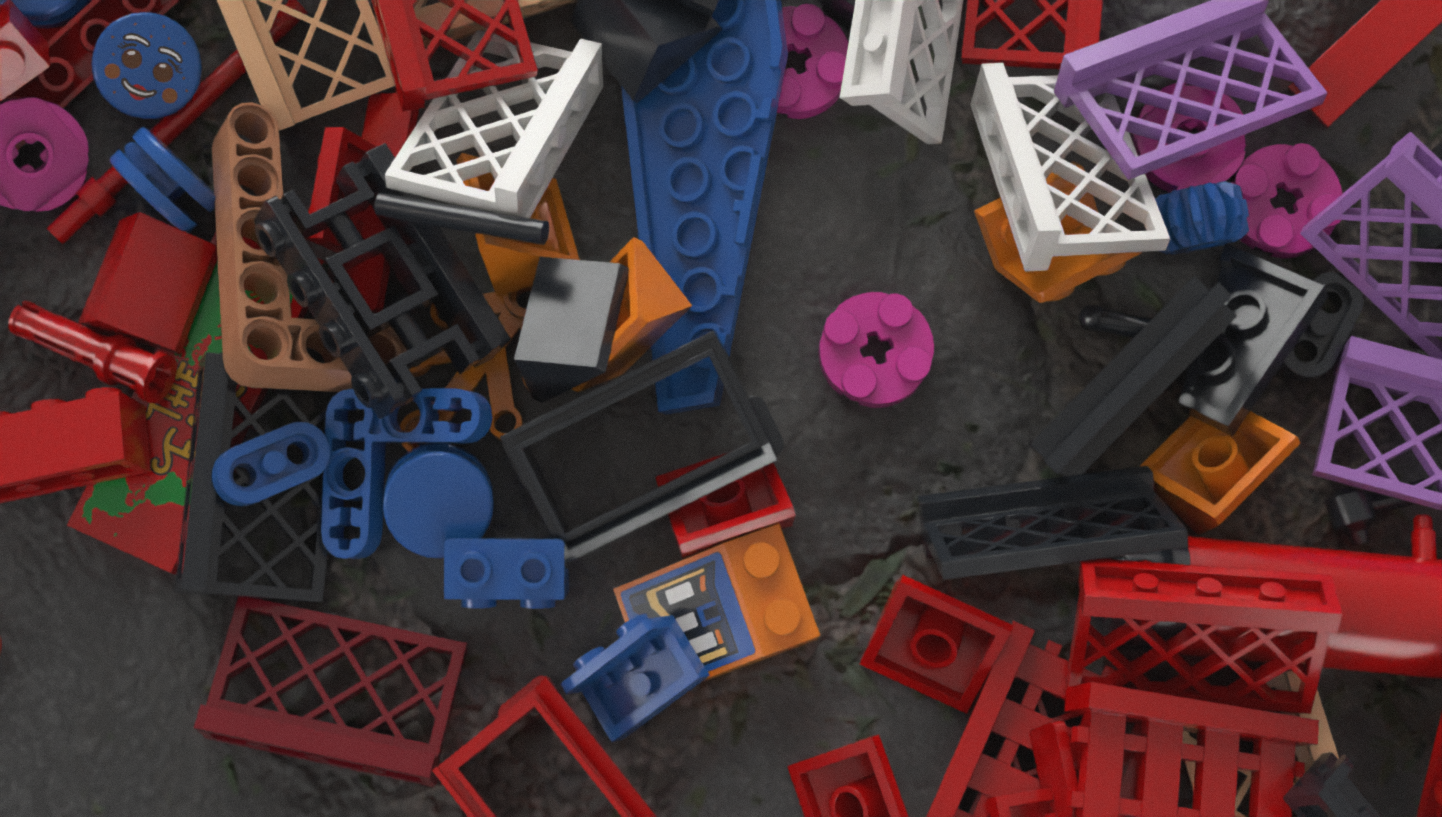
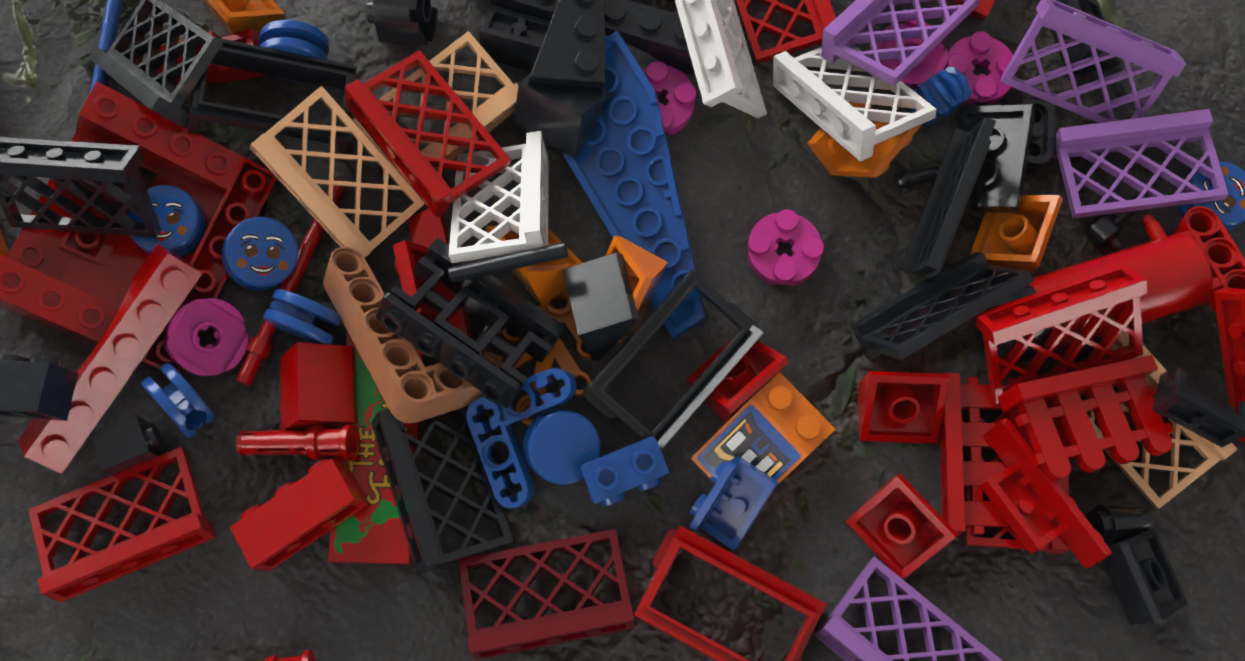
camera: 25 degrees left, 5 degrees down
blue plate [212,422,330,506] -> none

